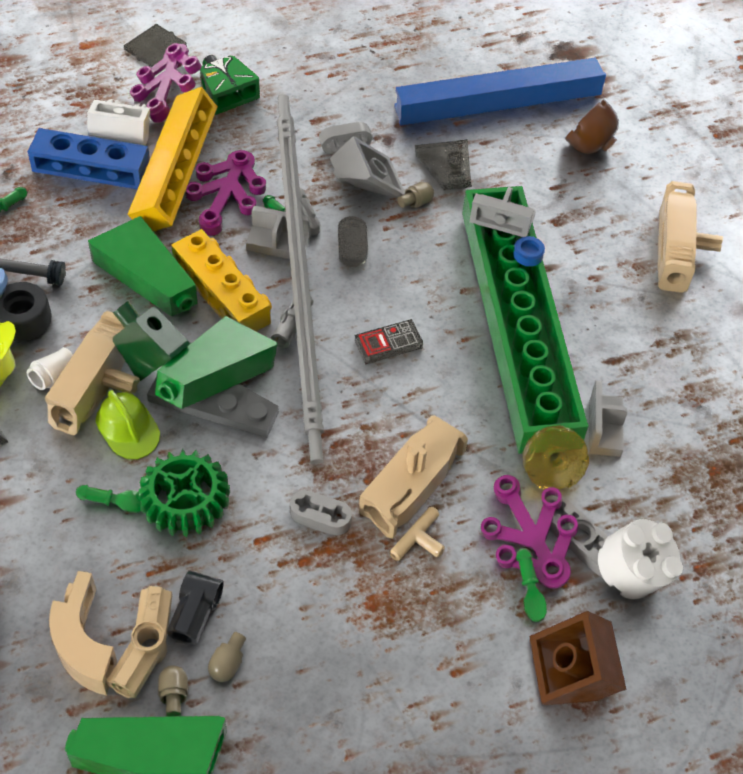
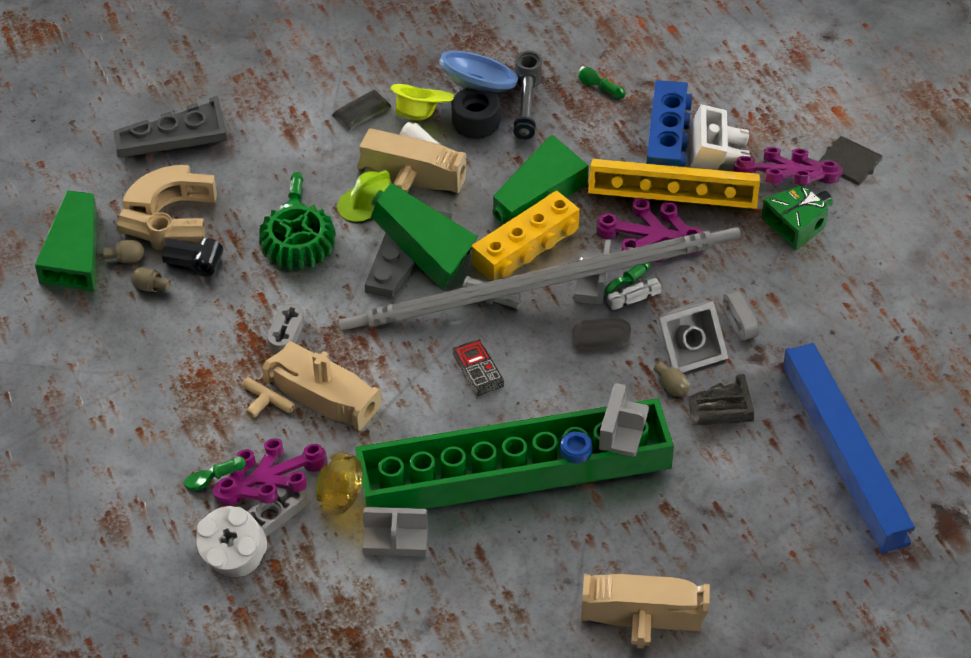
camera: 90 degrees right, 5 degrees down
dark green torso [113,301,191,381] -> none
reddish brown slope [529,611,626,705] -> none
reddish brown cylinder [565,99,619,154] -> none

